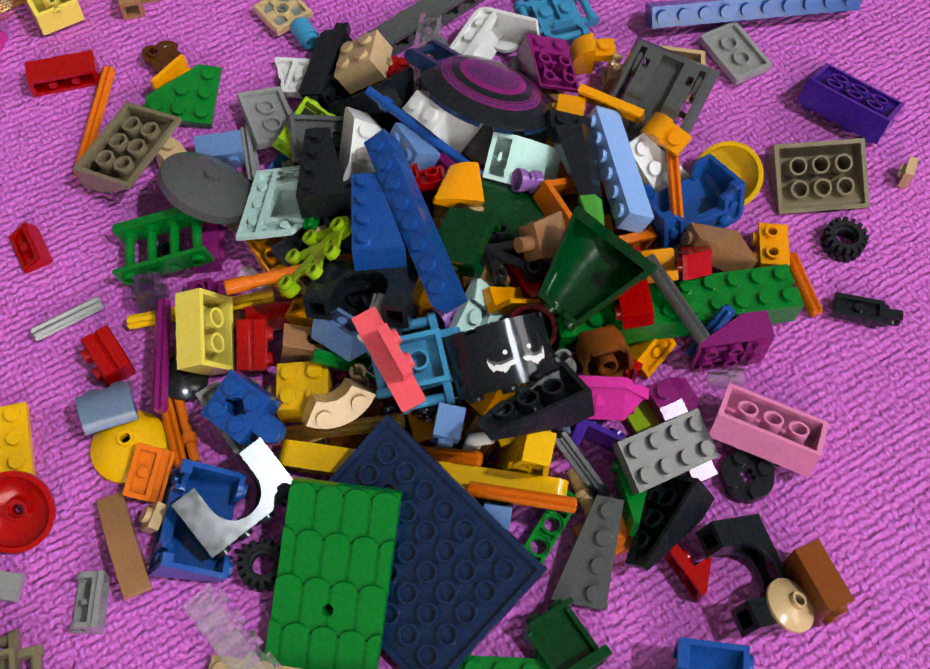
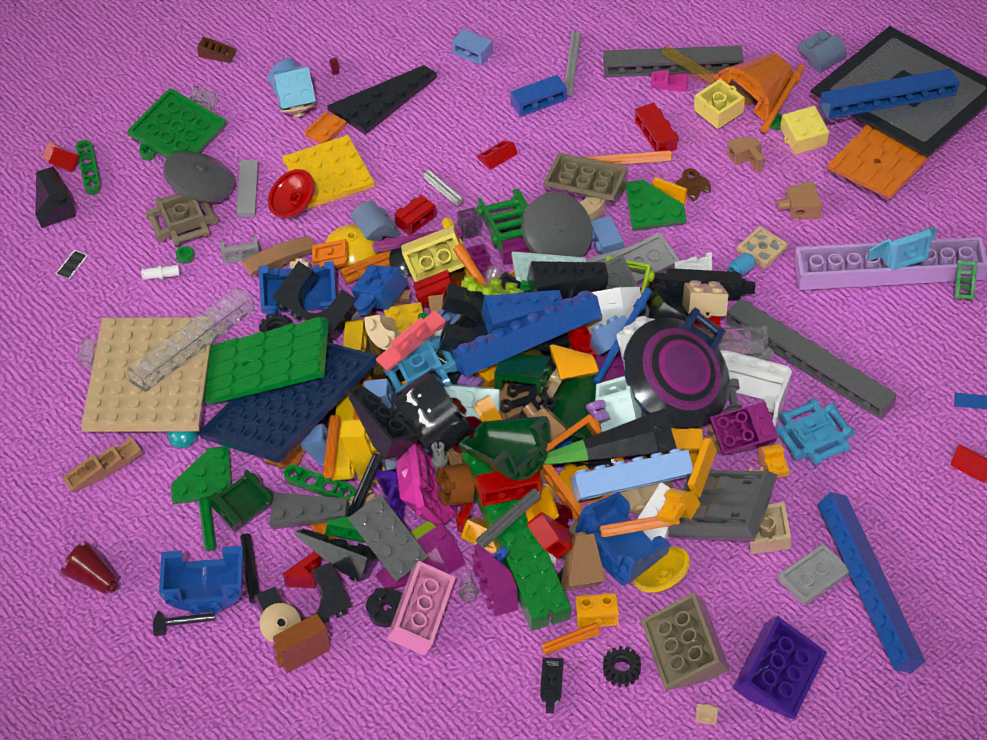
camera: 85 degrees right, 10 degrees down
none -> black axle [240,533,259,604]

